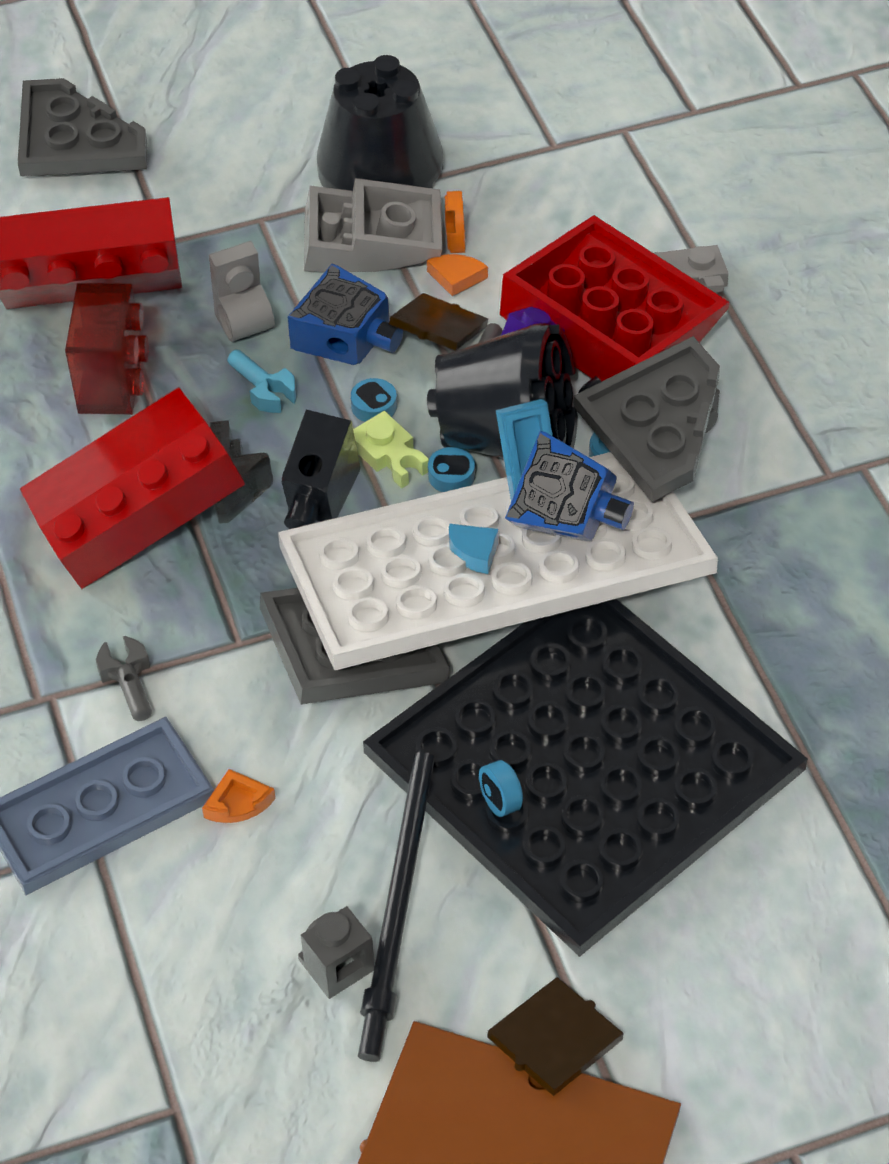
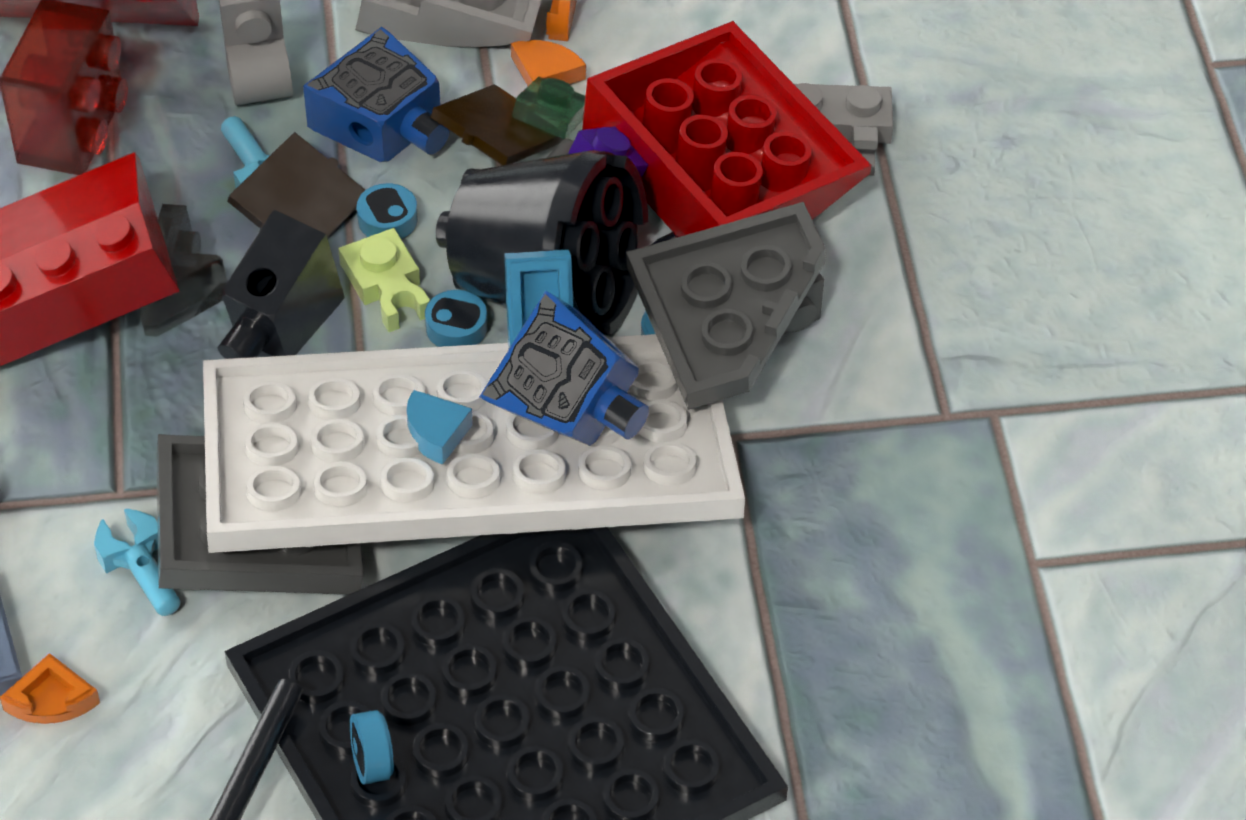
camera: 10 degrees right, 0 degrees up
none -> medium azure bar [94,509,180,616]
none -> dark brown piece [227,132,365,239]
none -> clear green plate [512,76,585,139]

